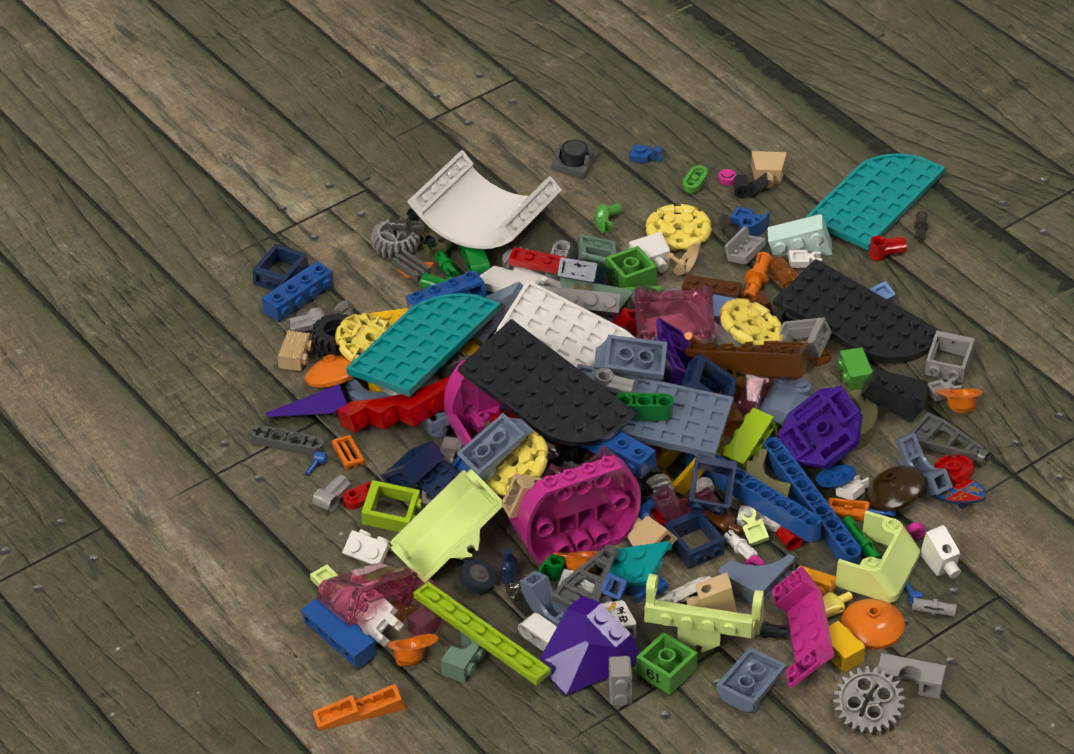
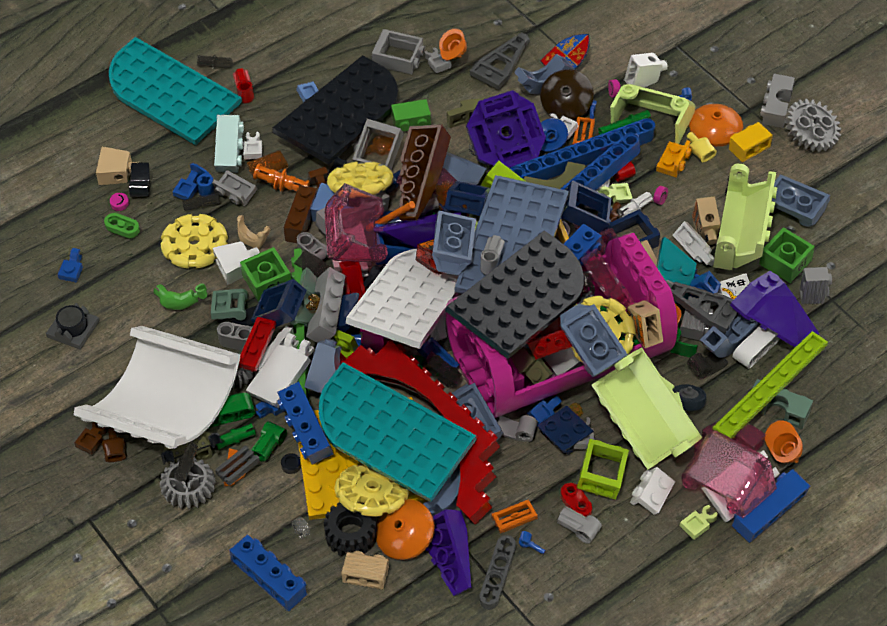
camera: 90 degrees left, 10 degrees up
dark blue window [252,244,308,290] -> none
light grey piece [288,307,325,332] -> none
orange slope [313,684,406,731] -> none
dark blue window [381,441,444,487] -> none
dark blue piece [500,548,518,585] -> none
green beam [615,392,674,421] -> none
sand blue arch [717,554,796,604] -> none
dark pink slope [772,566,834,688] -> none
black wedge [861,369,928,422] -> none
light grey pin [912,597,957,617] -> none
red tile [934,454,974,483] -> none

